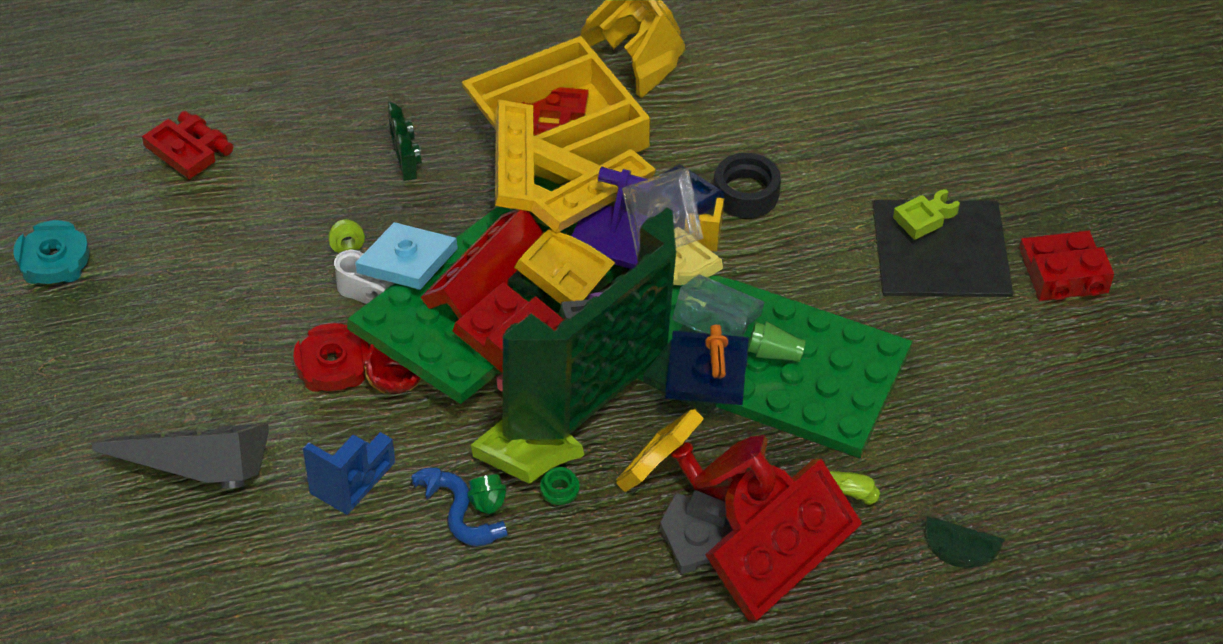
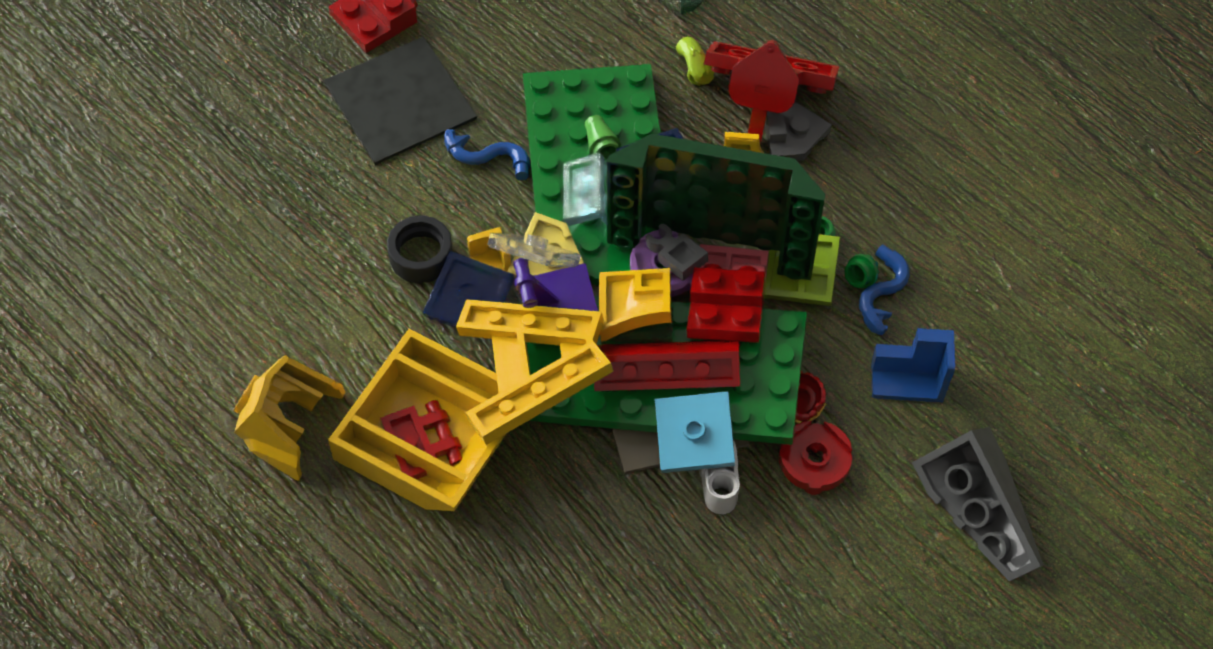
camera: 120 degrees left, 10 degrees up
lime plate [328,219,365,253] -> none
dark green plate [387,102,422,181] -> none
lime plate [893,189,960,240] -> none
none -> blue animal [444,129,530,181]

